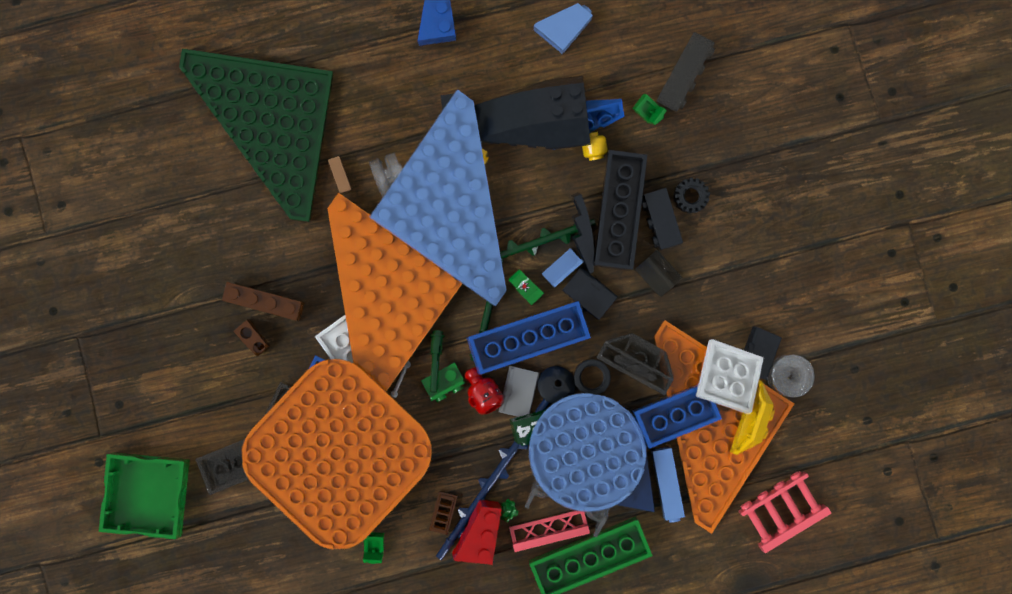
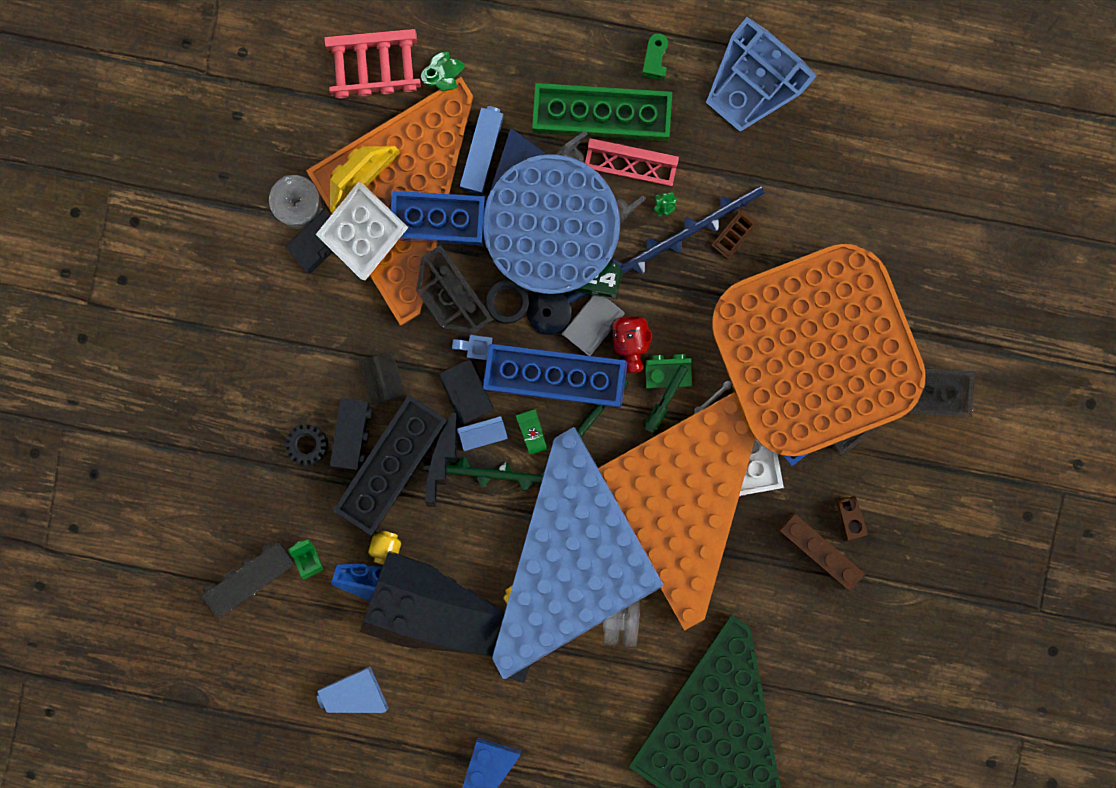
camera: 160 degrees left, 0 degrees up
green tile [99,452,190,539] -> none
medium nougat piece [328,156,352,195] -> none
green bracket [363,532,384,564] -> none
red wedge [452,500,501,565] -> none
none -> green plate [421,52,465,91]
none -> medium blue plate [452,335,493,360]

